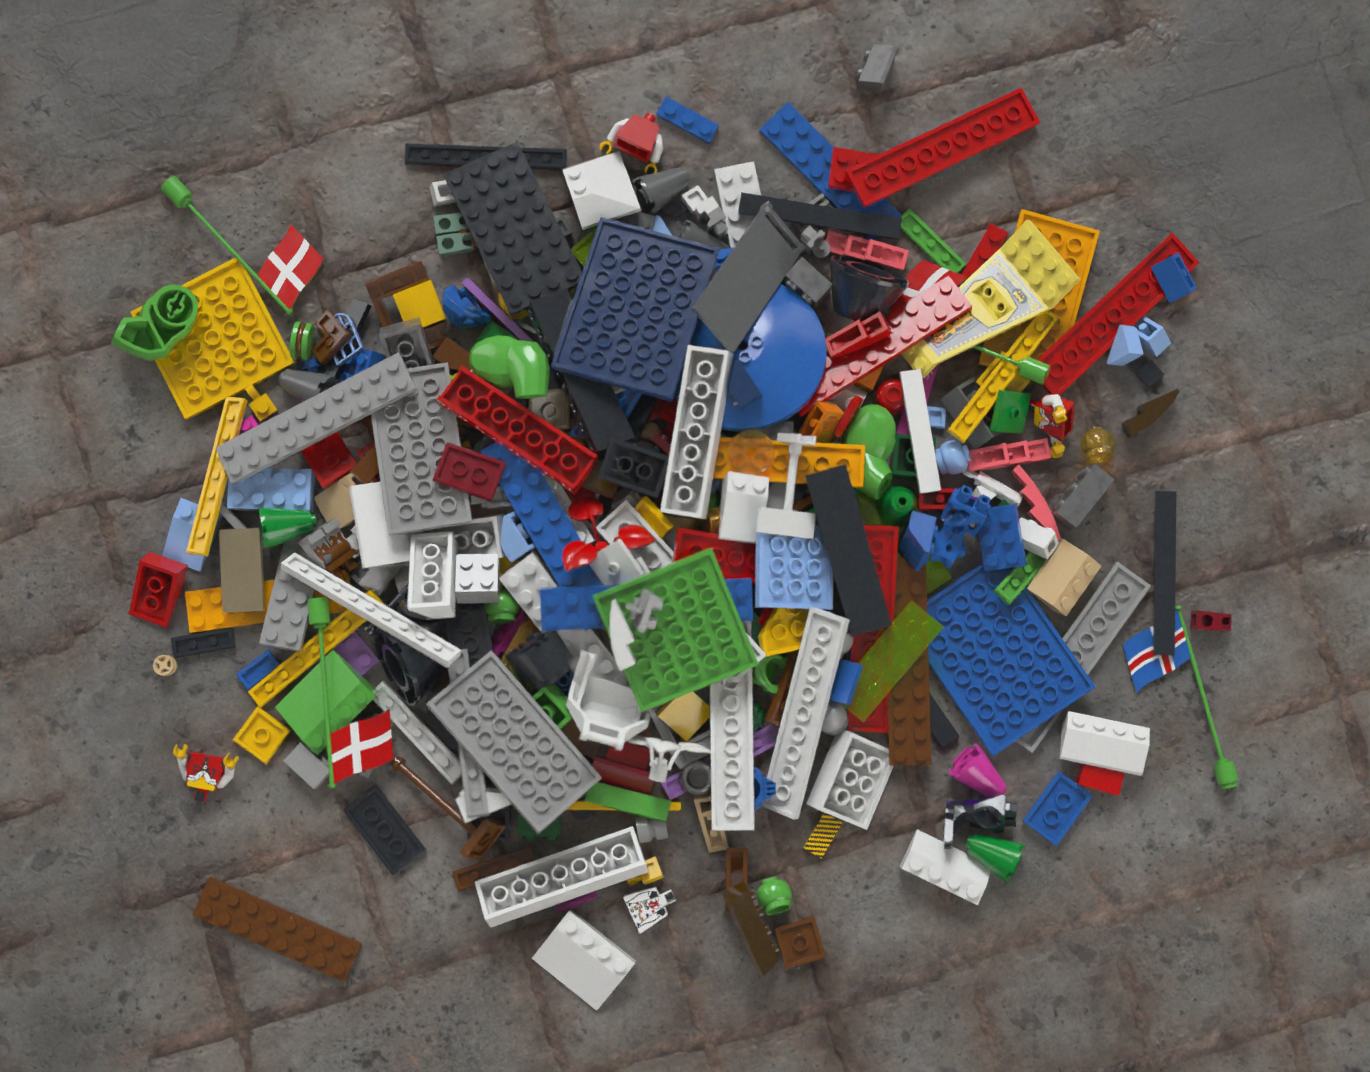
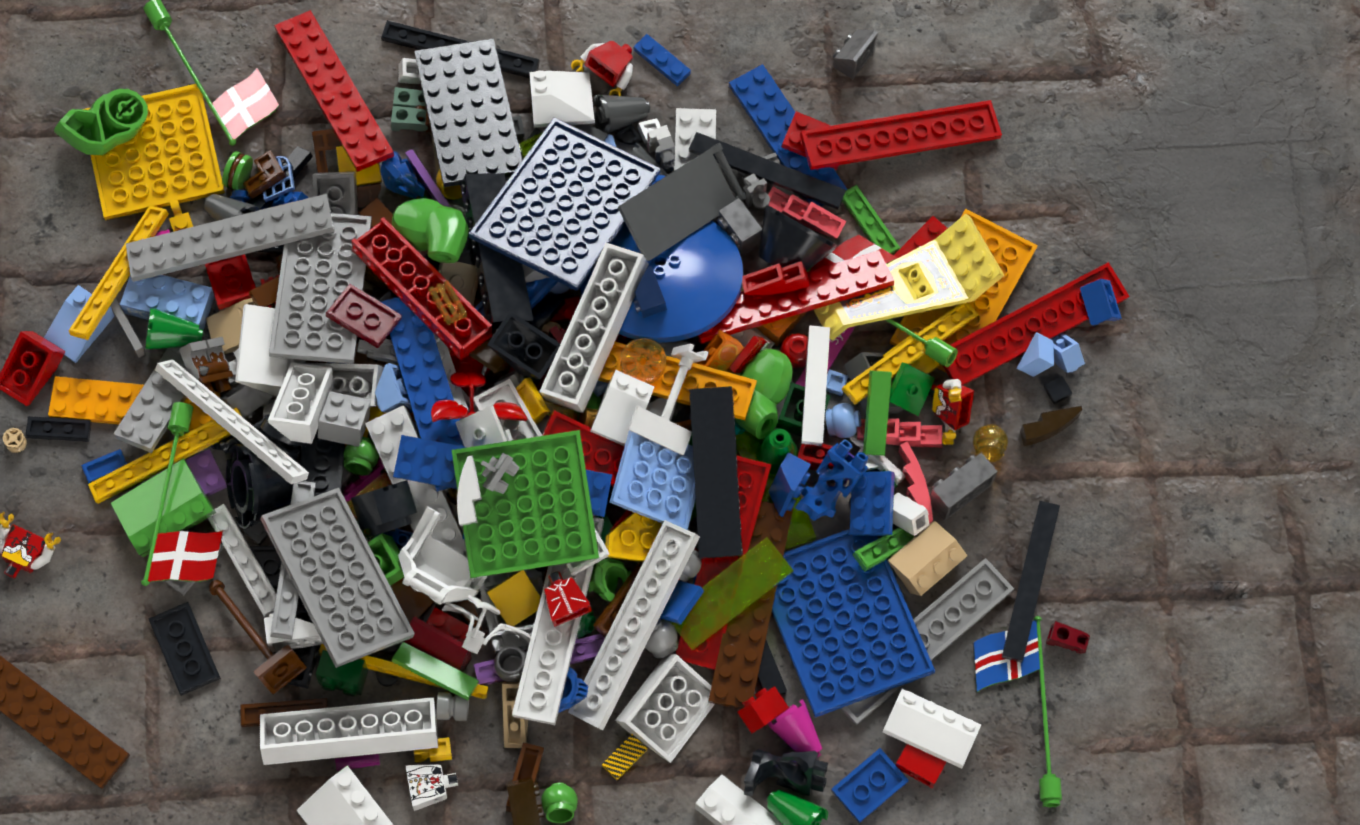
camera: 10 degrees right, 15 degrees down
dark tan tile [219,528,265,613] -> none
yellow tile [233,706,292,764] -> none
light grey brick [284,742,329,789] -> none
none -> red plate [274,10,394,172]
none -> clear yellow tile [429,280,467,324]
none -> red torso [544,571,592,627]
none -> red brick [737,686,789,734]
none -> bright green tile [863,370,892,456]

